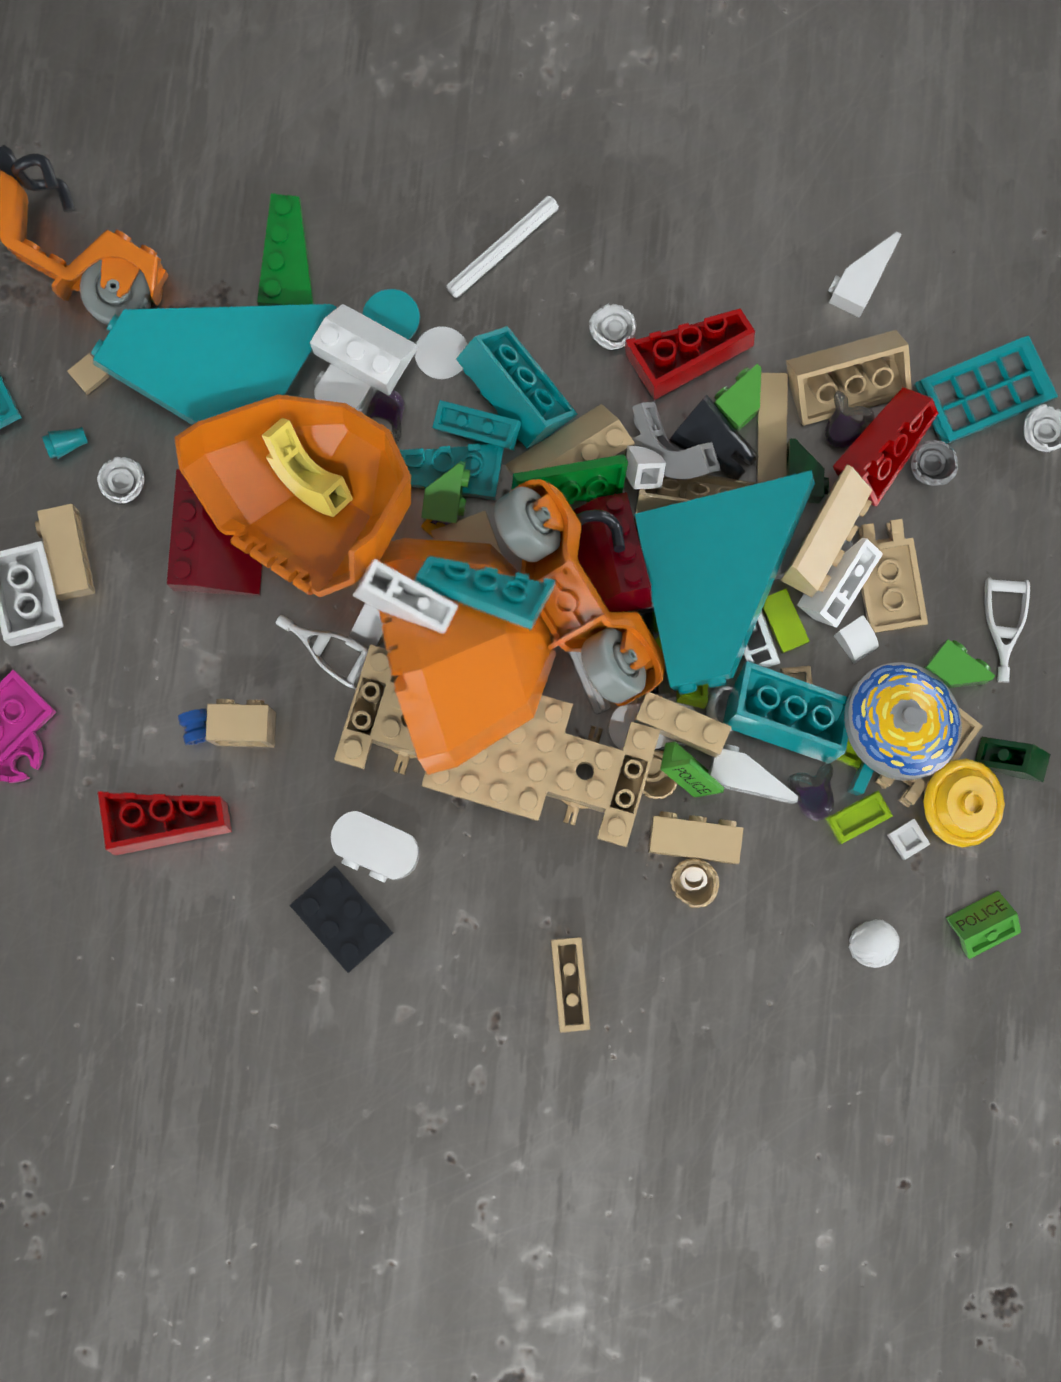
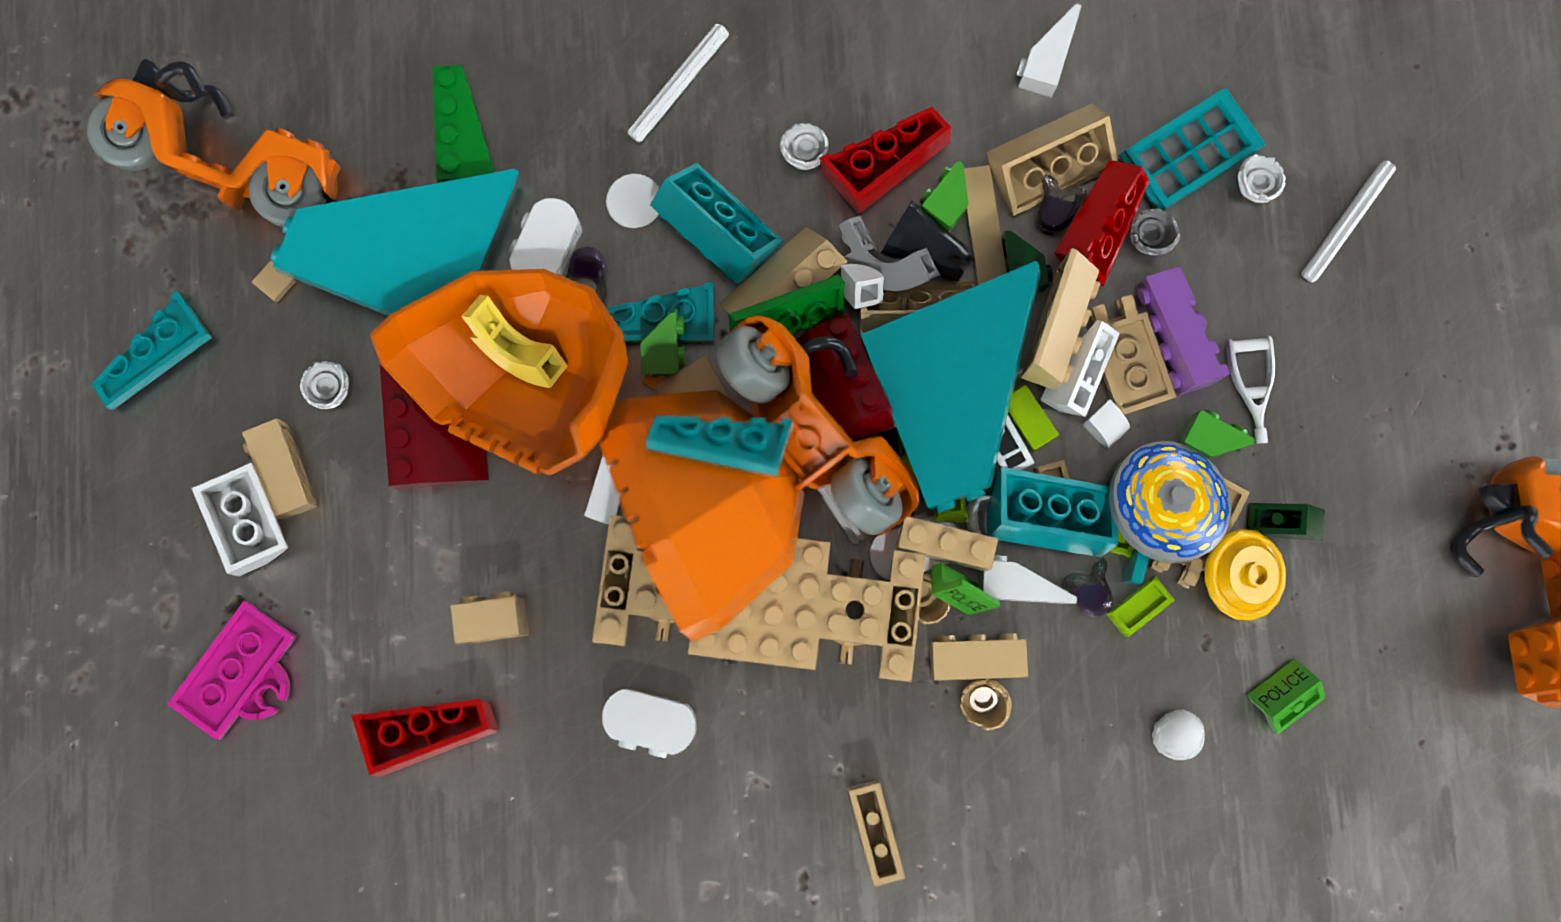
camera: 10 degrees left, 0 degrees up
teal cone [42,427,88,459] -> none
blue wheel [178,709,207,745] -> none
white piece [276,614,369,689] -> none
black plate [289,866,394,973] -> none
white slope [310,304,418,395] -> none
white slope [353,559,458,634] -> none
teal piece [362,289,420,340] -> none
teal plate [432,400,522,450] -> none
white plate [887,819,930,860] -> none
none -> medium lavender wedge [1137,266,1231,396]

